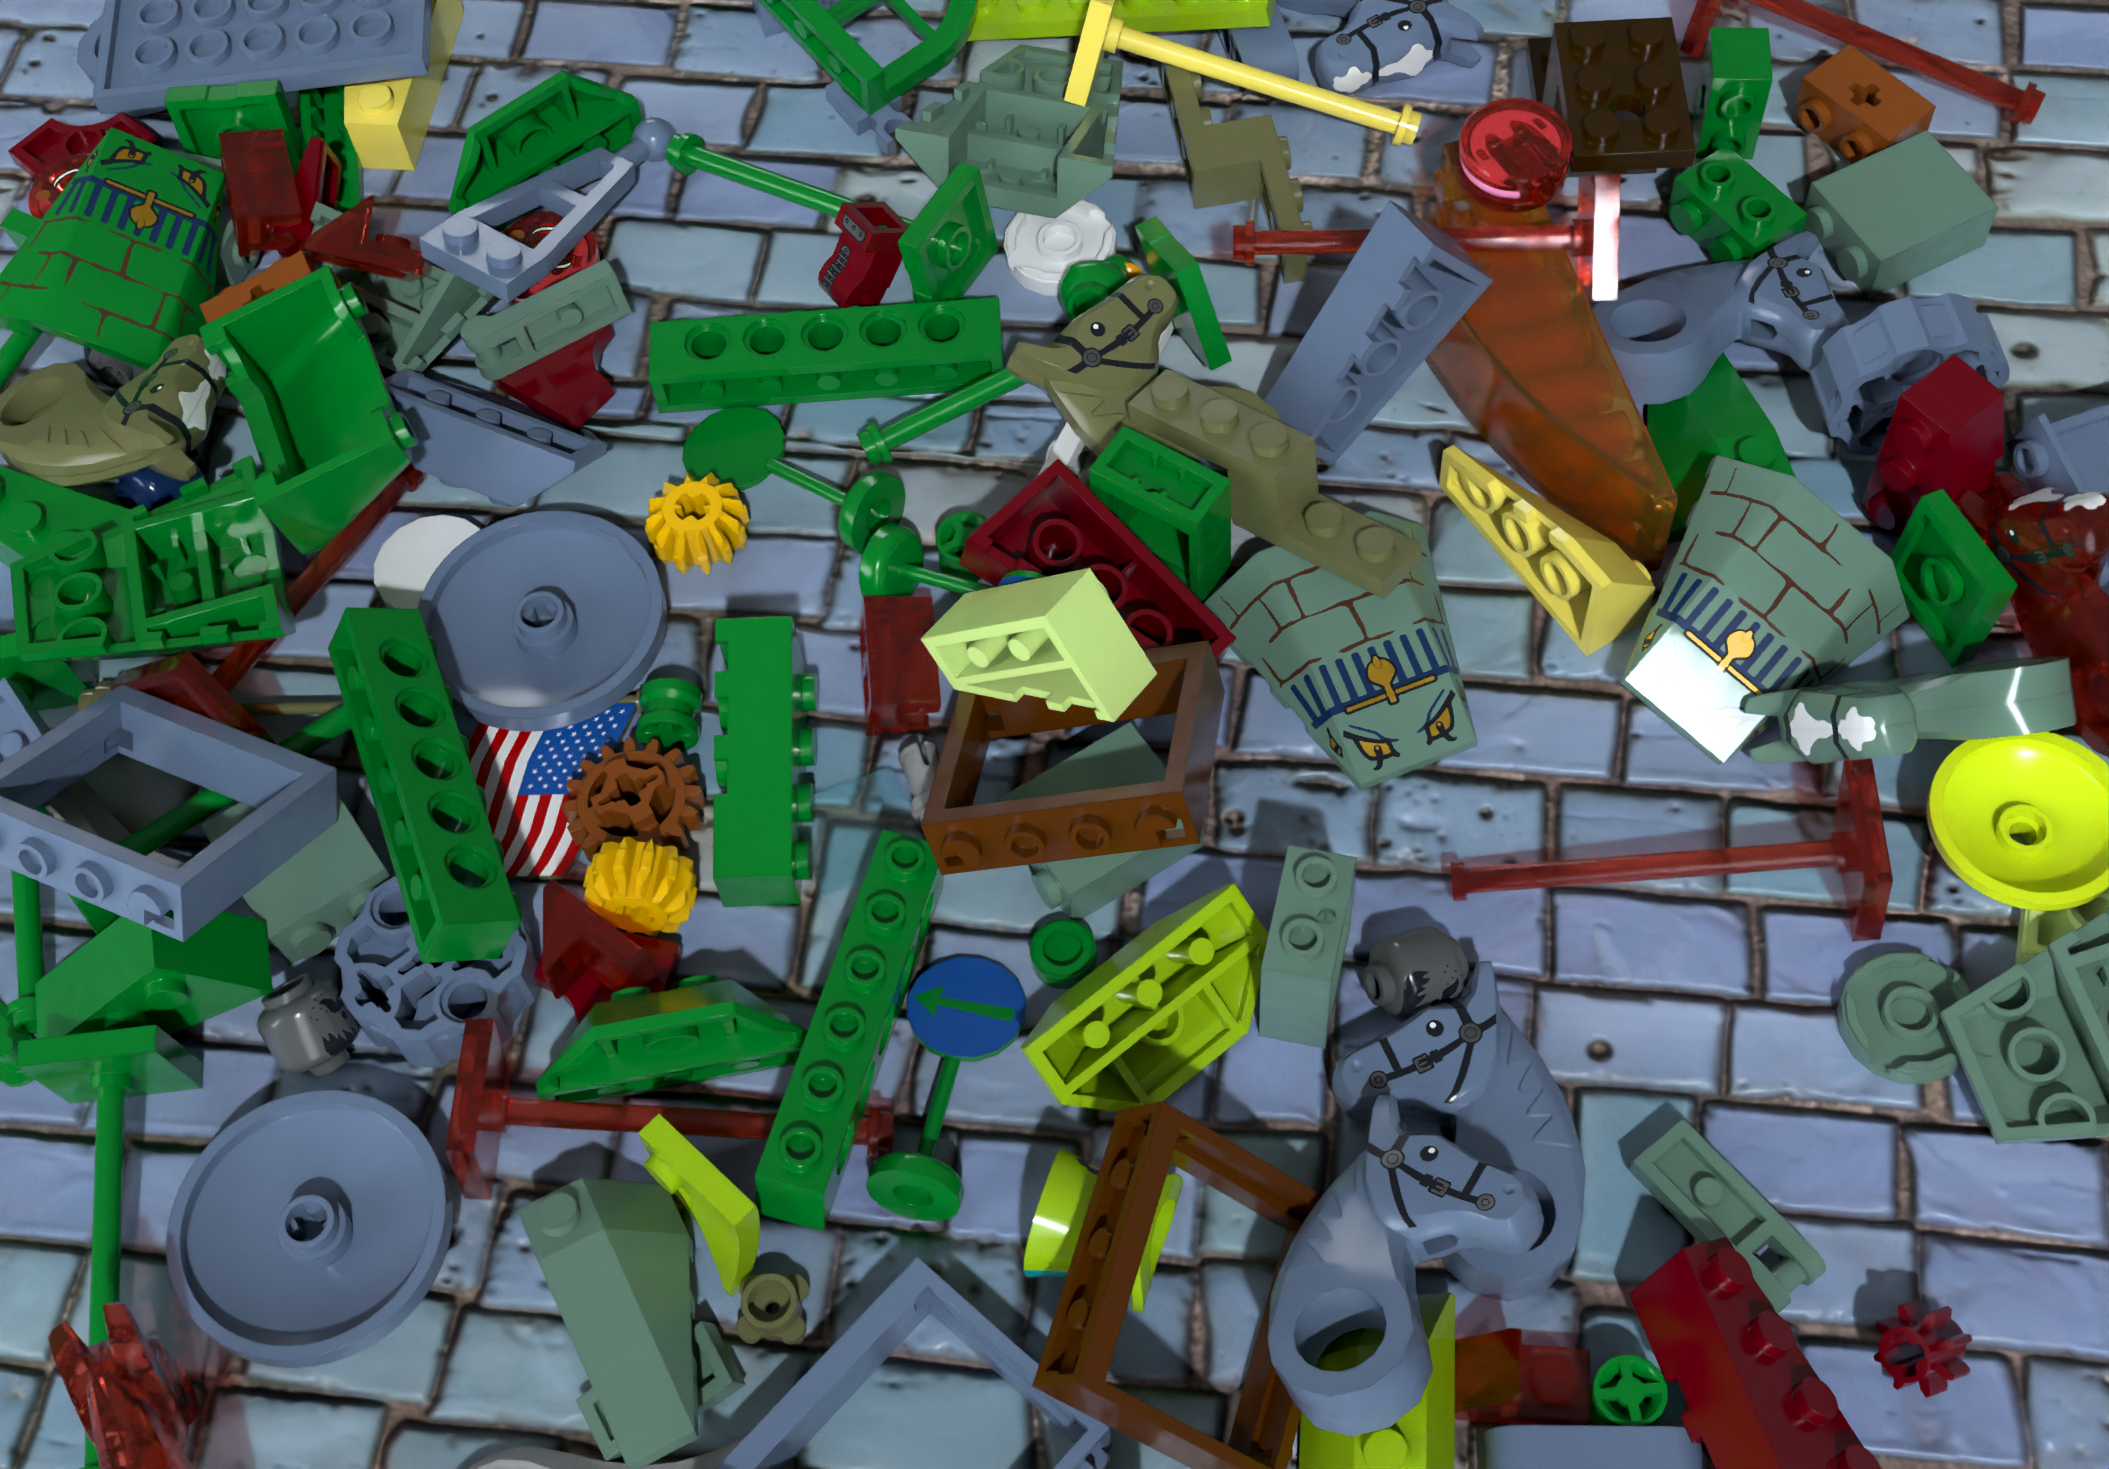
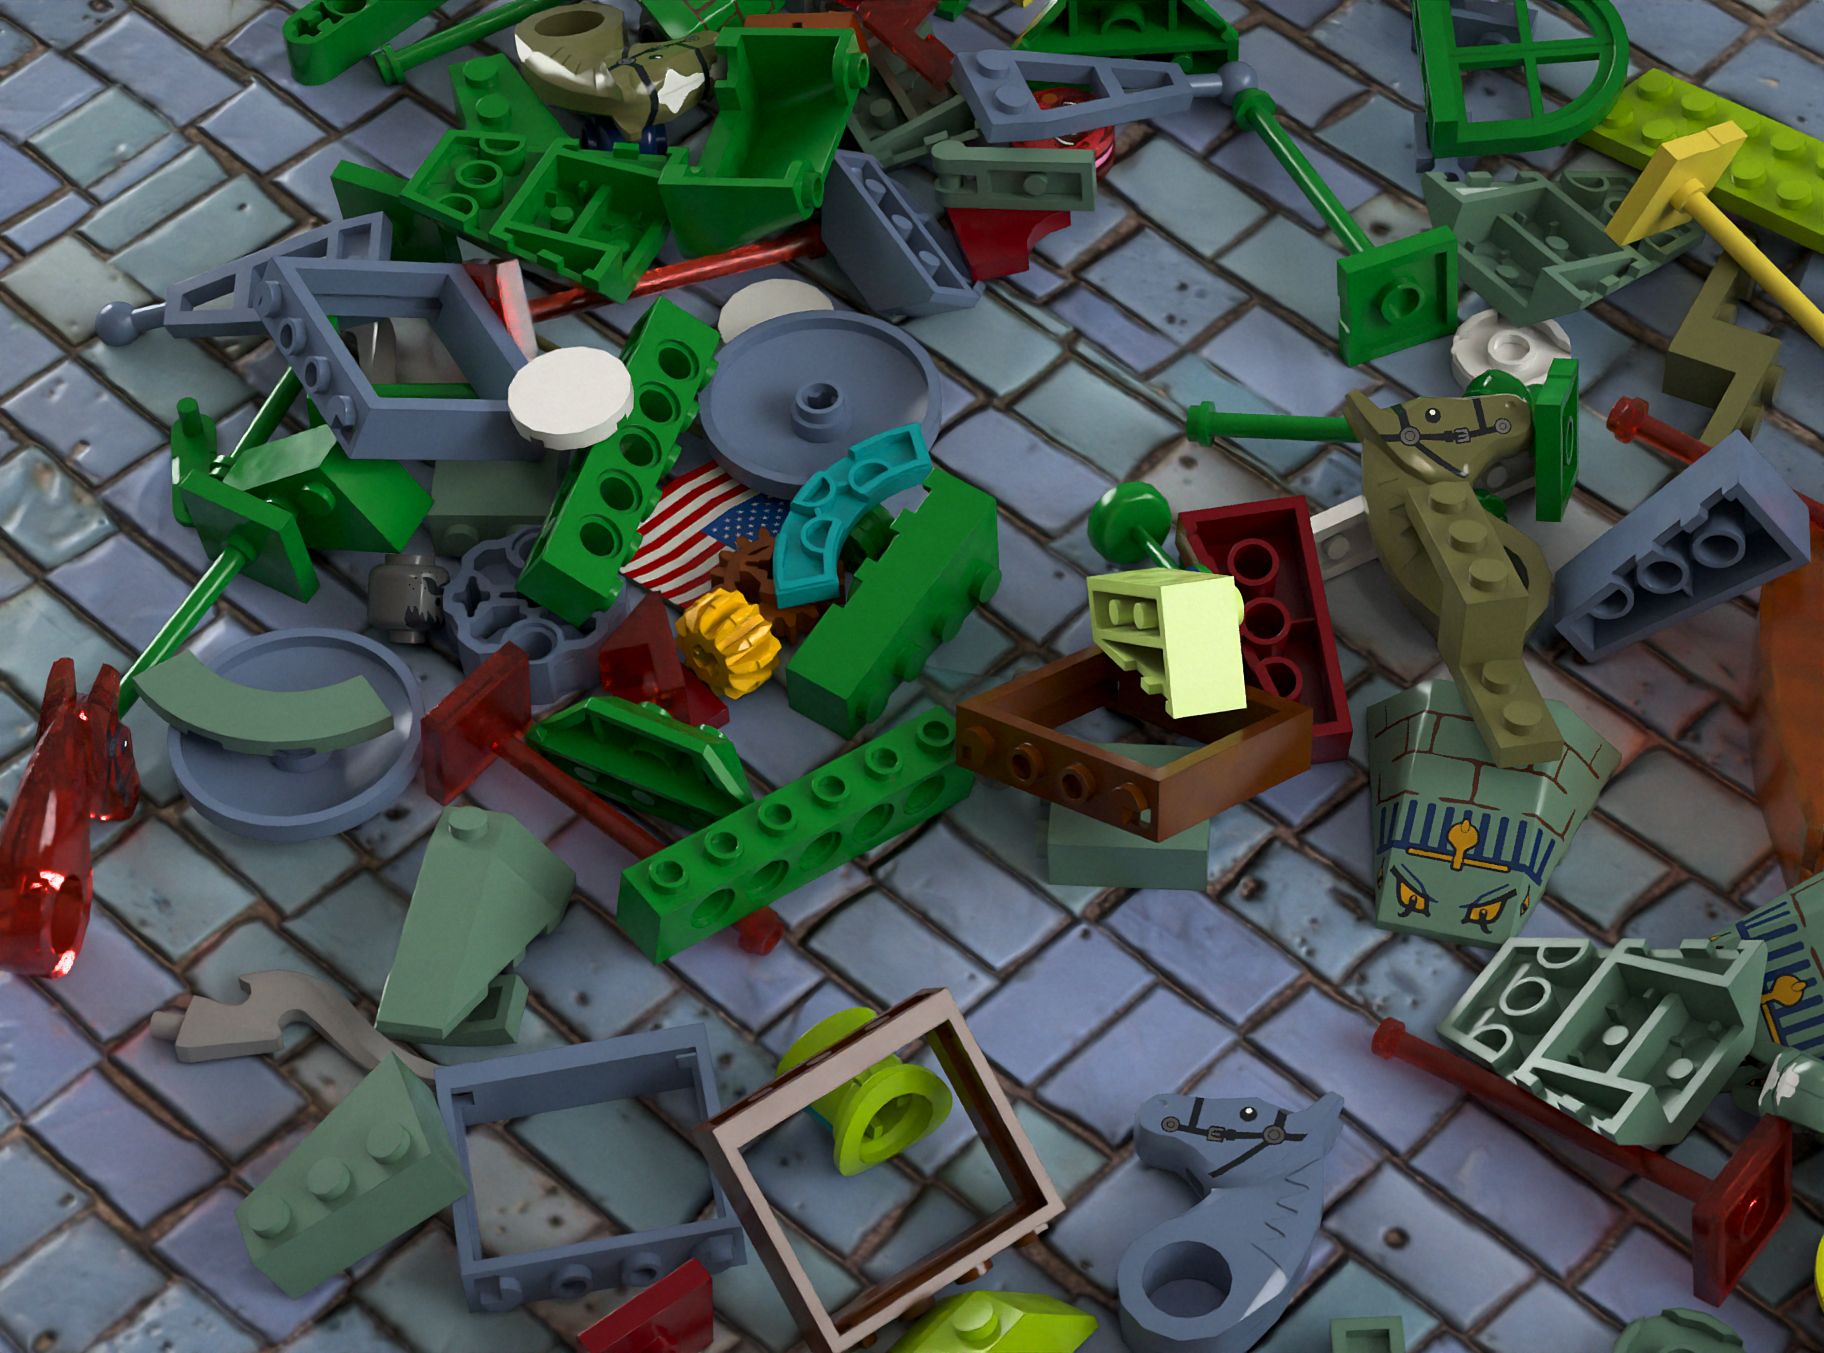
camera: 35 degrees right, 10 degrees down
lime plate [638,1114,760,1298] -> none
yellow gear [645,472,750,576] -> none
green brick [648,297,1005,414] -> none
green piece [682,406,906,554] -> none
olive plate [736,1273,810,1344] -> none
dark red leg [818,202,909,308] -> none
clear red hinge [858,596,941,736] -> none
piece [865,957,1026,1222] -> none
lime wedge [1020,883,1269,1112] -> none
green tile [1030,919,1097,989] -> none
green window [1089,425,1231,603] -> none
sand green window [1259,844,1357,1049] -> none
sand blue animal [1268,1095,1544,1437] -> none
dark grey head [1363,926,1469,1022] -> none
light yellow wedge [1439,445,1655,656] -> none
none -> sand green tile [132,650,395,756]
none -> white tile [508,346,634,450]
none -> teal tile [773,422,933,609]
none -> sand green wedge [1435,937,1768,1145]

